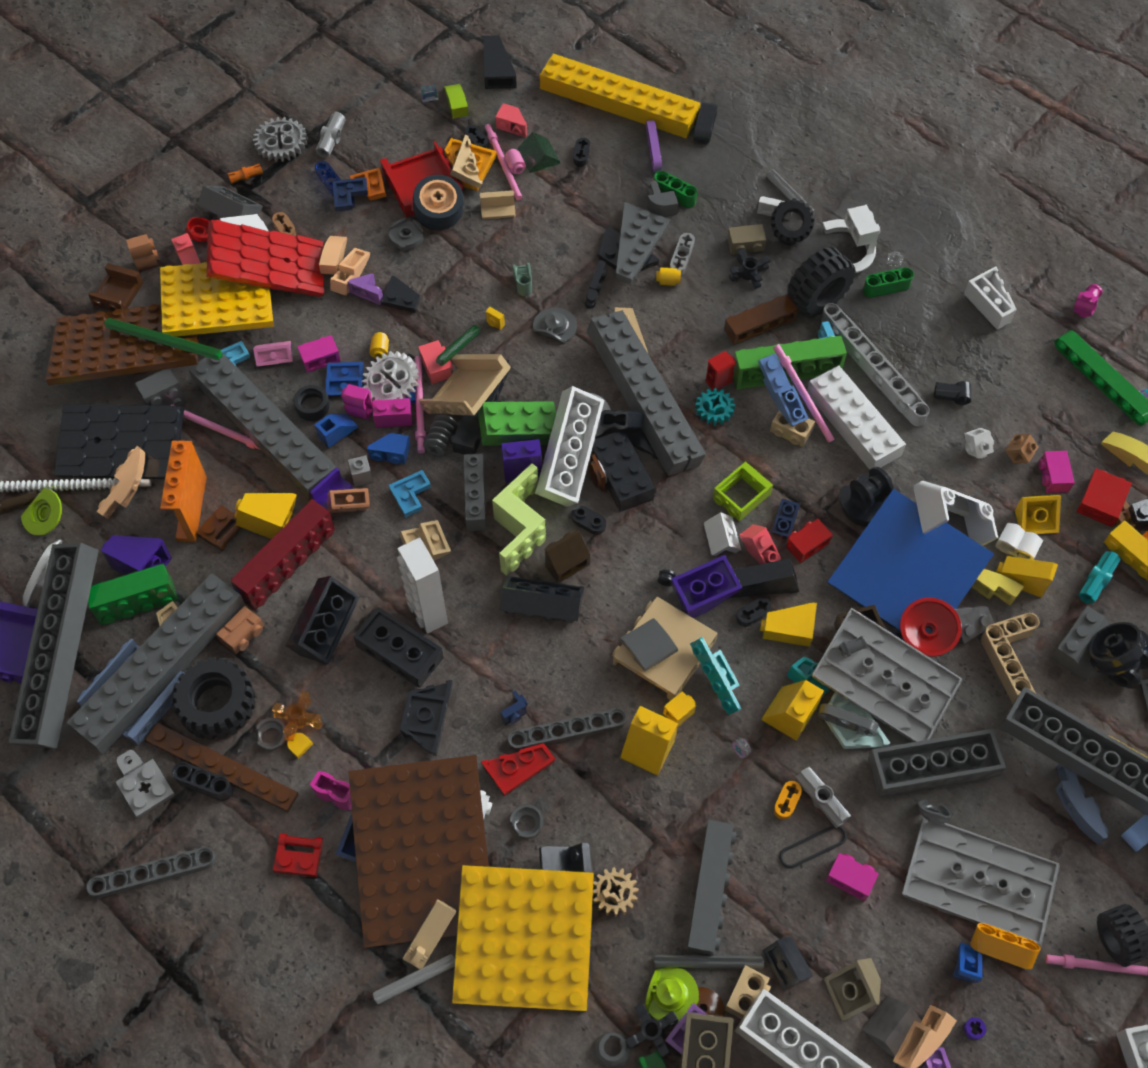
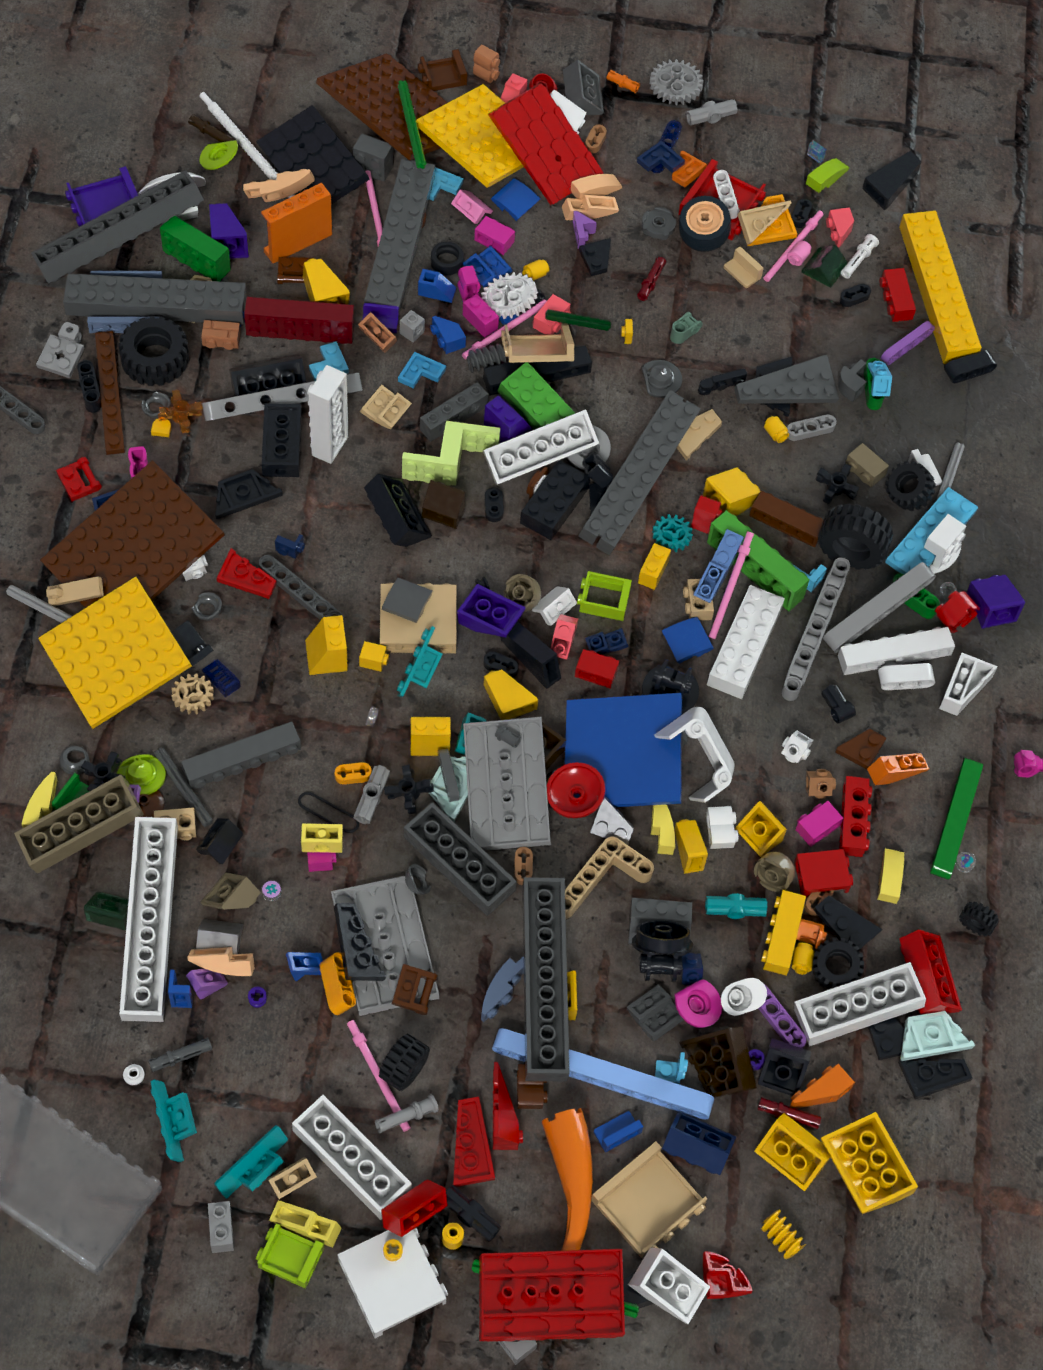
camera: 50 degrees right, 0 degrees up
none -> light grey beam [202,372,363,421]
none -> clear blue slope [202,659,241,698]
none -> tile [261,880,282,901]
none -> light yellow brick [301,824,343,853]
none -> medium azure plate [309,341,349,381]
none -> black wing [334,903,386,981]
none -> black pin [384,764,434,814]
none -> reddish brown plate [391,964,438,1015]
none -> blue slope [491,178,540,221]
none -> dark tan cylinder [503,574,541,612]
none -> medium nougat beam [514,847,533,885]
none -> dark red pin [637,257,666,301]
none -> yellow brick [638,543,671,590]
none -> blue slope [662,617,714,664]
none -> yellow slope [703,467,761,516]
none -> white beam [713,170,740,219]
none -> dark tan cylinder [754,852,795,892]
none -> light grey beam [823,562,936,653]
none -> reddish brown wing [835,729,886,770]
none -> white brick [838,627,955,675]
none -> red brick [839,776,872,857]
none -> white pin [841,234,879,279]
none -> orange slope [867,753,929,785]
none -> medium azure bracket [868,361,892,396]
none -> white beam [878,663,935,690]
none -> red brick [879,268,916,322]
none -> medium azure plate [885,487,978,574]
none -> red brick [935,591,980,633]
none -> dark purple slope [967,575,1025,629]

